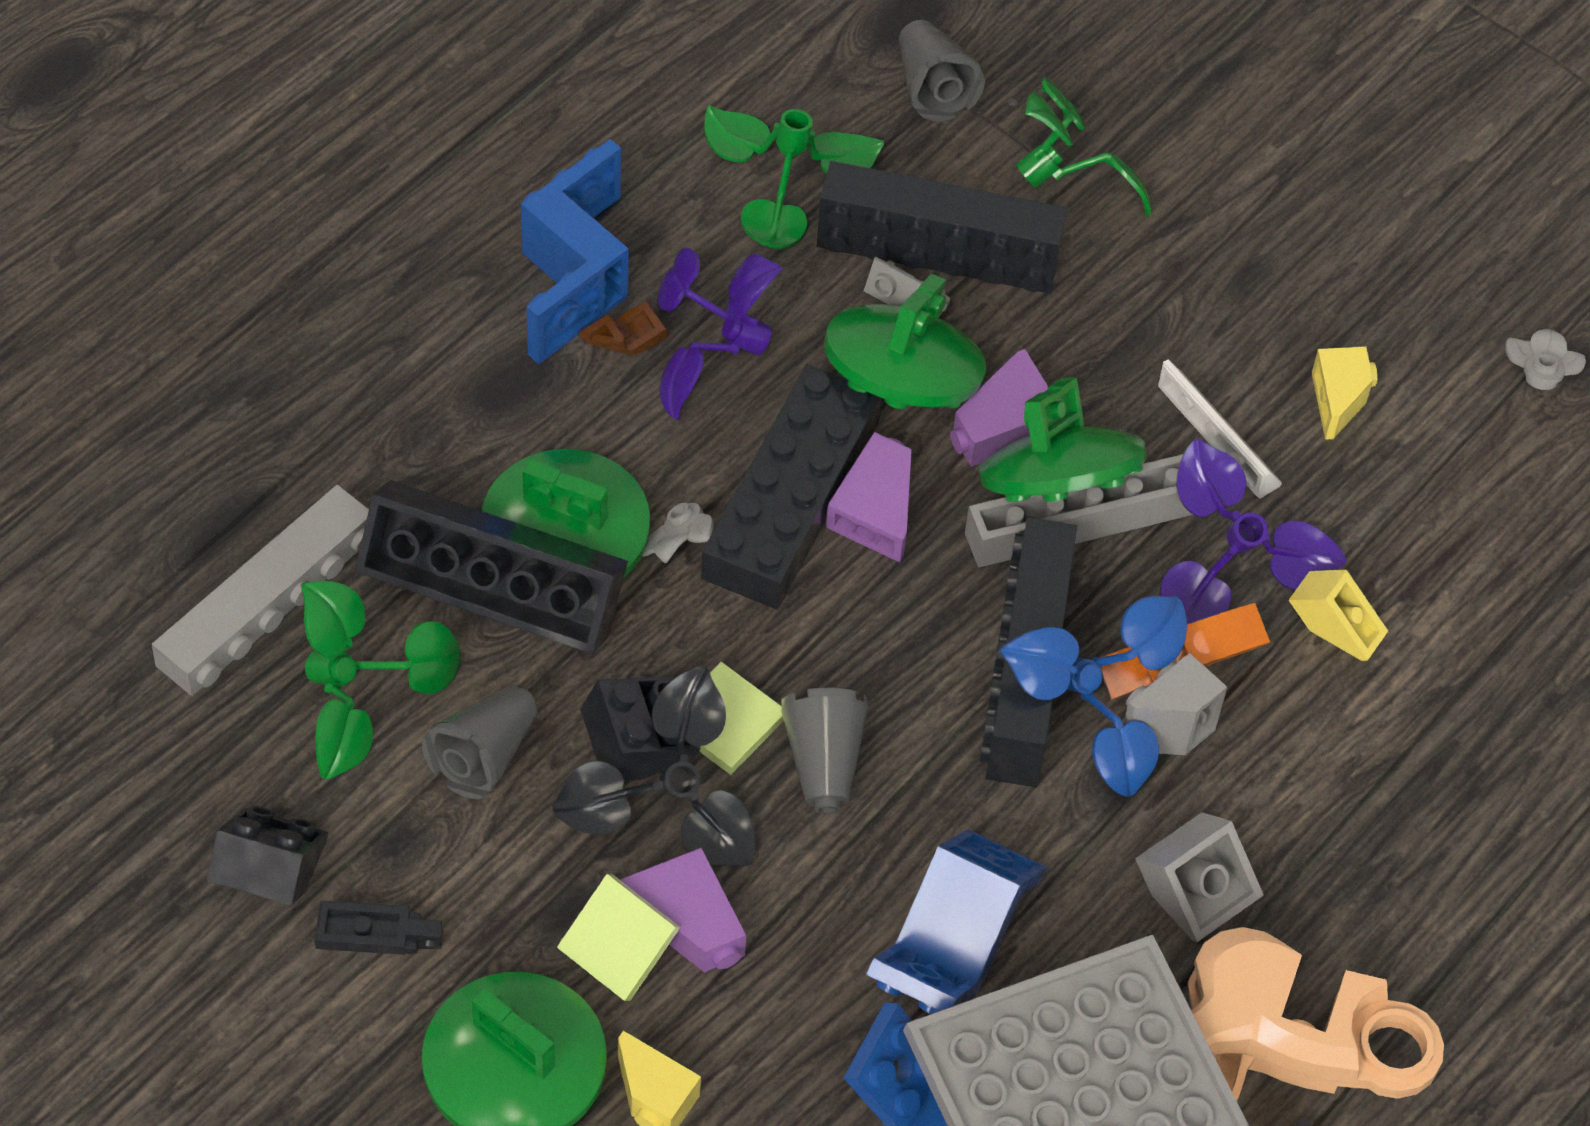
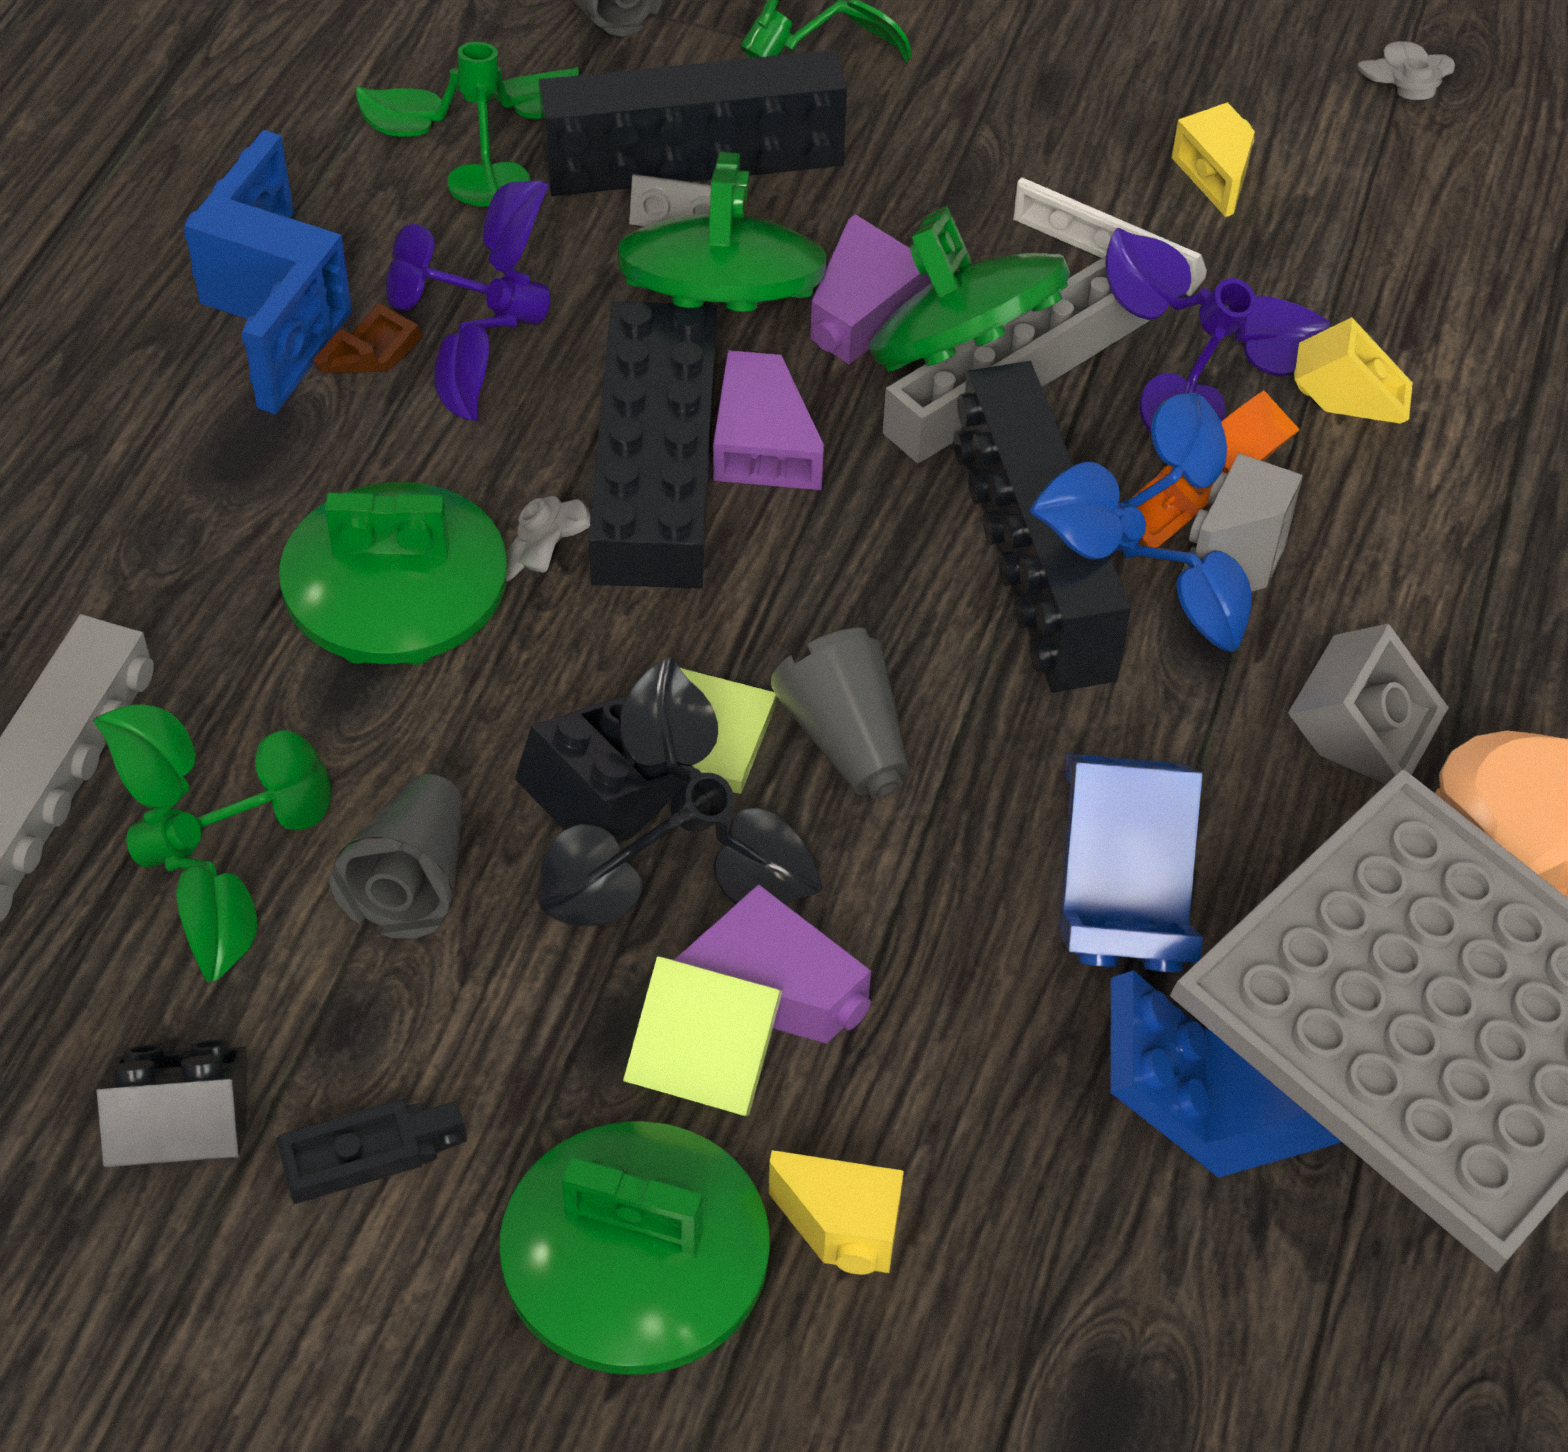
camera: 20 degrees left, 5 degrees down
black brick [355,480,628,654] -> none

